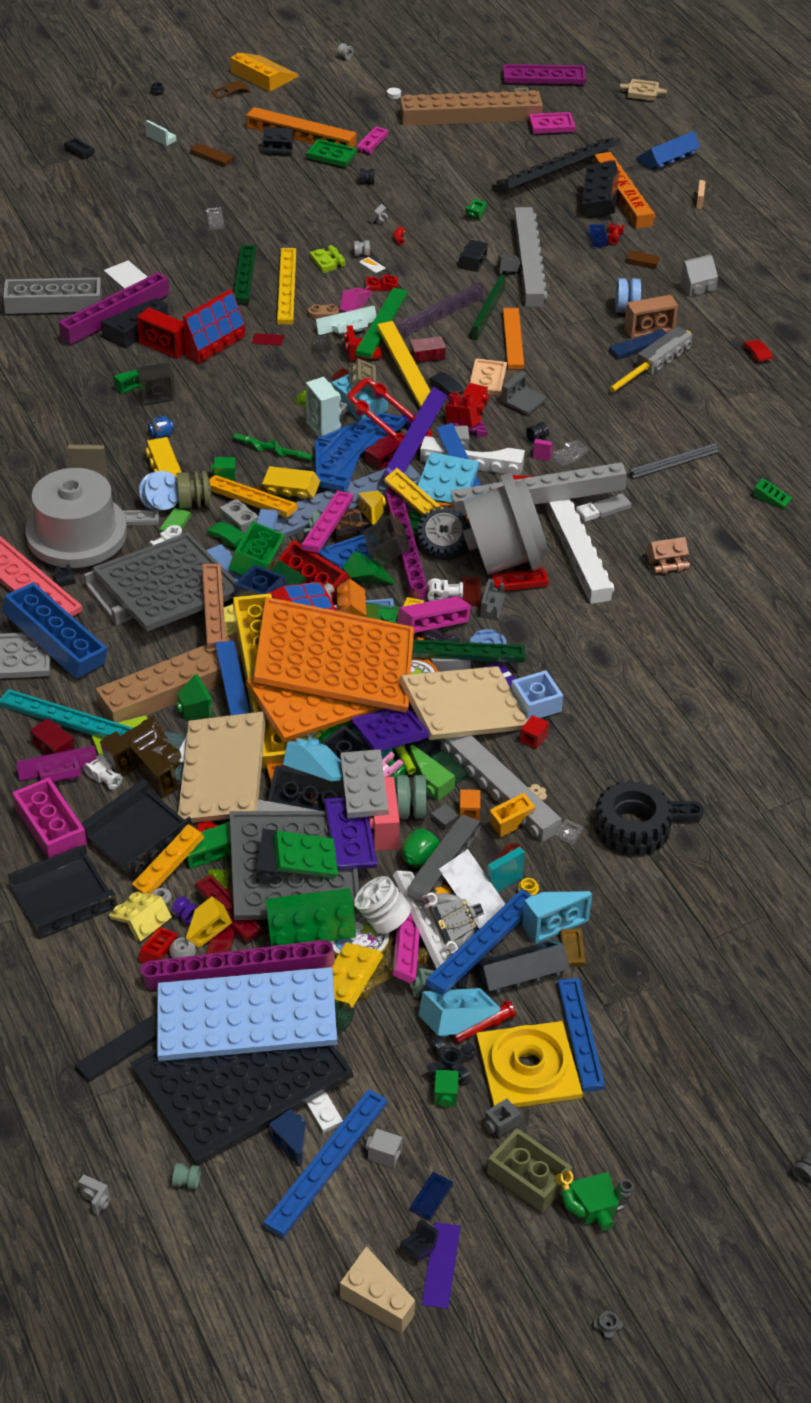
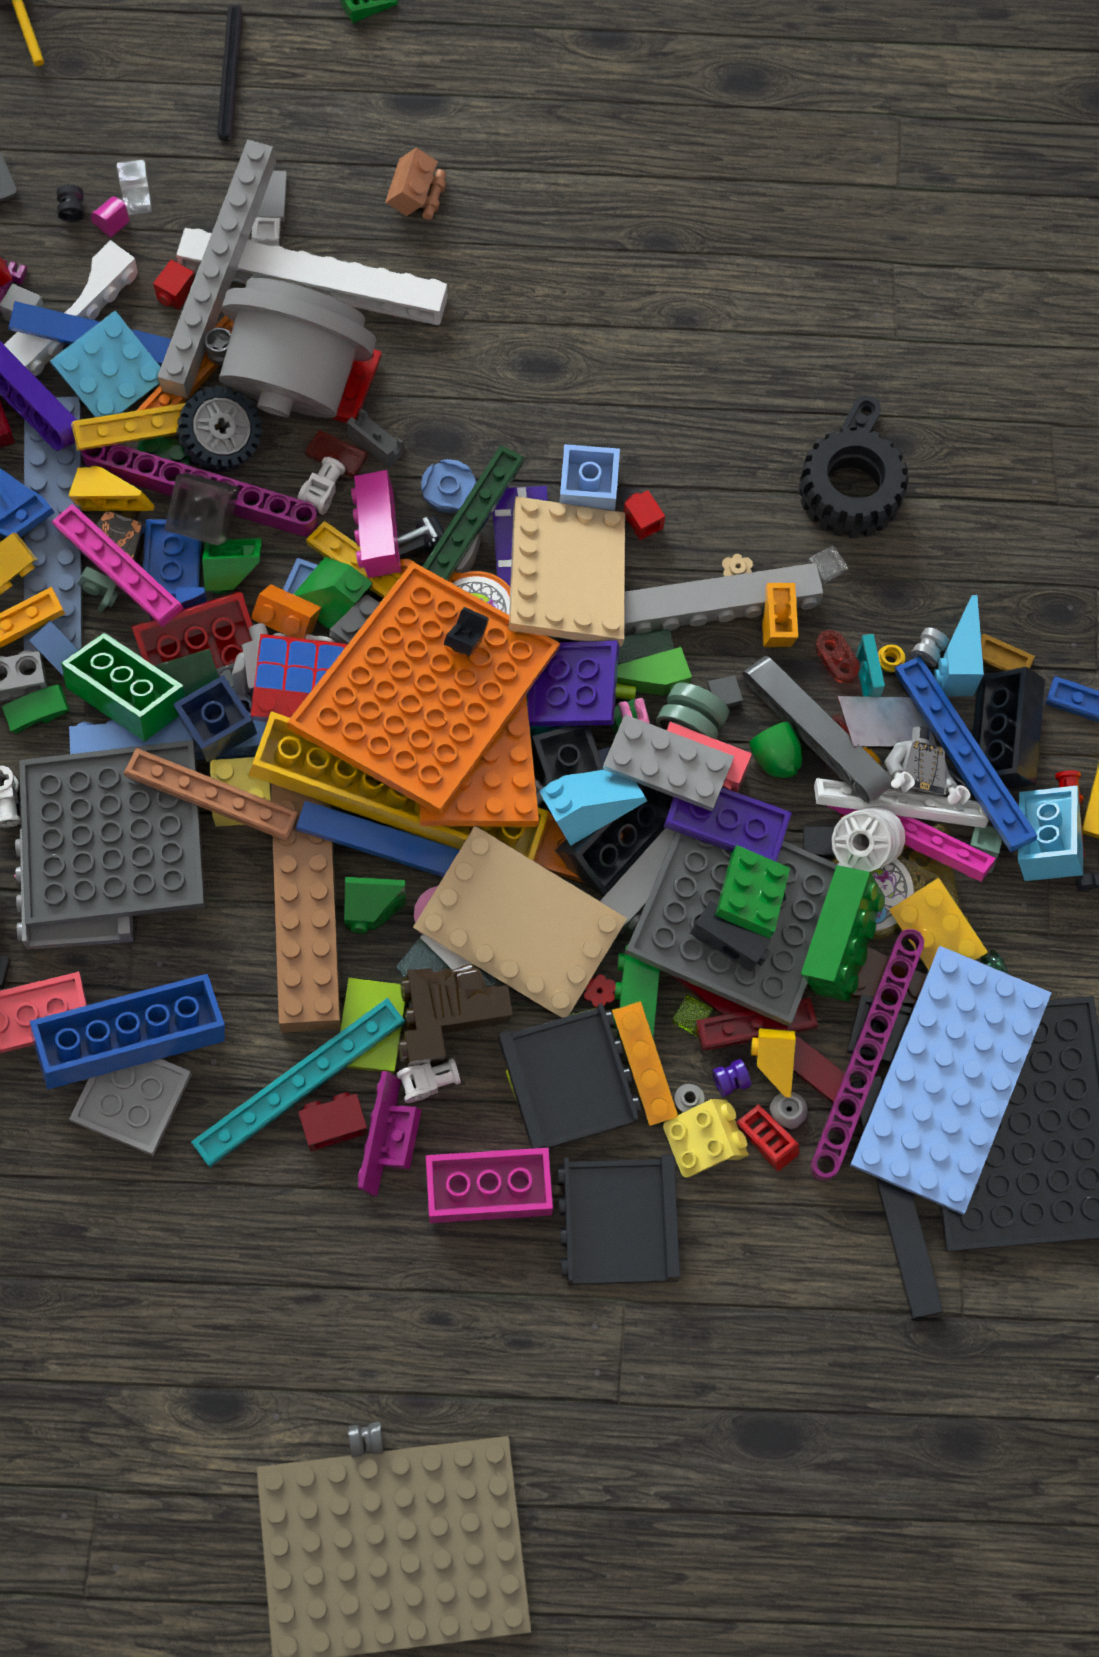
camera: 65 degrees left, 25 degrees up
orange brick [459,790,480,821] -> none
none -> black bracket [444,607,489,656]

